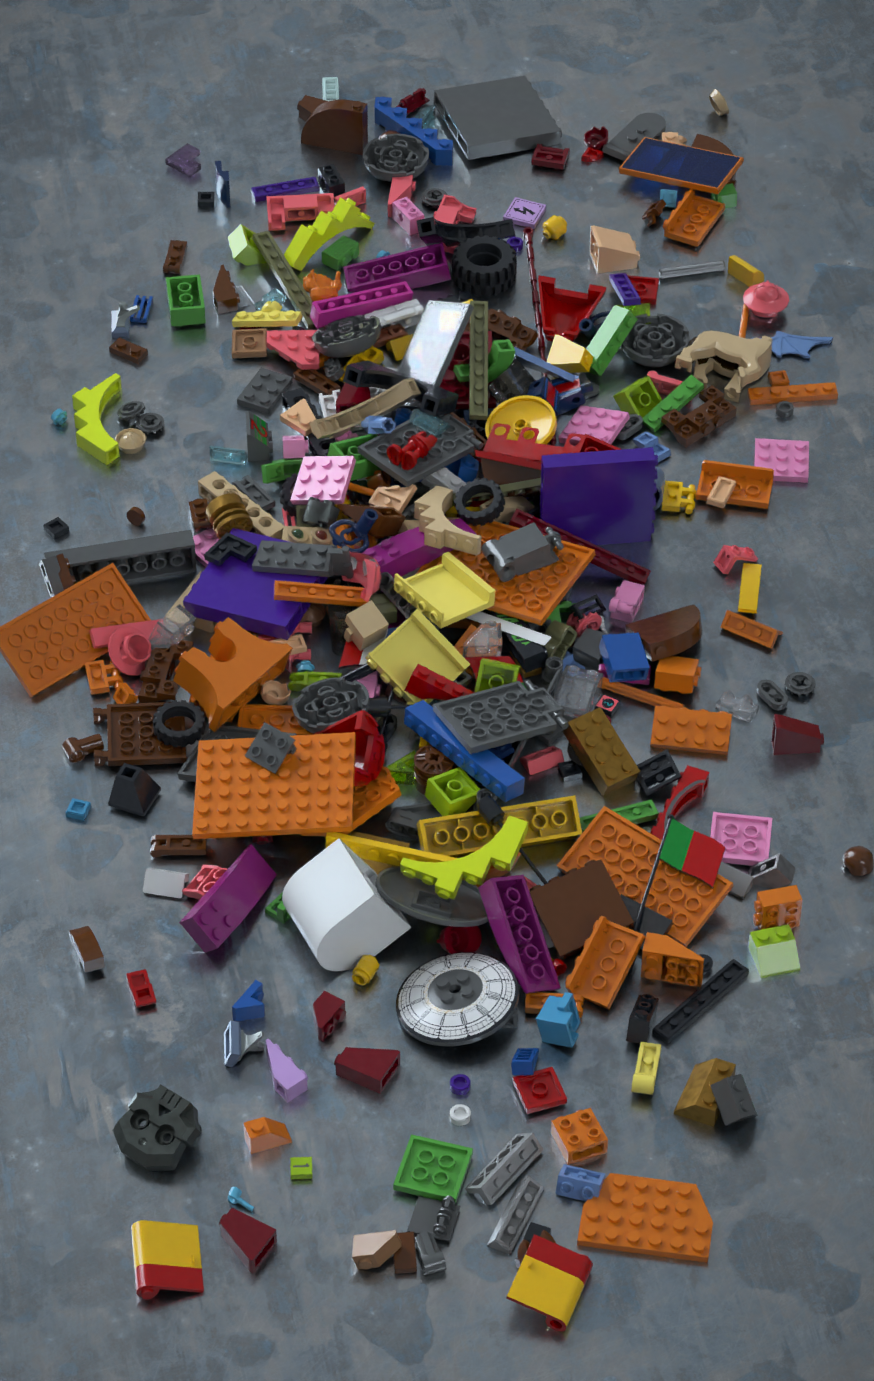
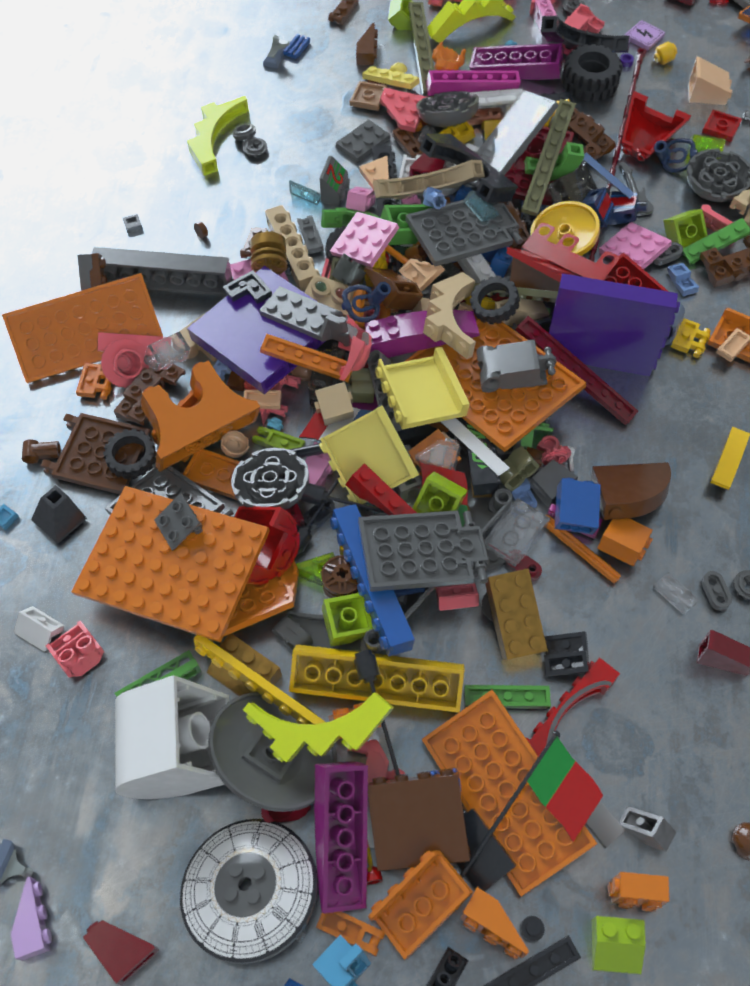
camera: 20 degrees right, 15 degrees up
medium azure plate [51,408,67,425] -> none
reddish brown plate [109,337,148,364] -> none
orange tile [113,682,138,704] -> none
tan hat [115,428,146,454] -> none
reddish brown plate [150,835,207,858] -> none
bright green brick [166,274,206,326] -> none
magenta slope [179,844,277,953] -> none
blue slope [232,980,265,1022] -> none
clear light blue plate [254,288,287,311] -> none
dark red slope [313,990,346,1041] -> none
bright green brick [321,235,359,271] -> none
yellow brick [352,955,379,986] -> none
red piece [387,431,437,470] -> none
slope [546,335,594,373] -> none
black tile [558,760,582,782] -> none
black tile [569,594,606,623] -> none
bright green brick [586,305,638,377] -> none
tile [594,694,620,717] -> none
dark purple tile [609,273,641,306] -> none
bright pink hinge [609,580,645,623] -> none
orange bracket [650,705,732,755] -> none
bright pink plate [710,812,772,866] -> none
coral bracket [713,545,758,574] -> none
orange panel [720,610,783,649] -> none

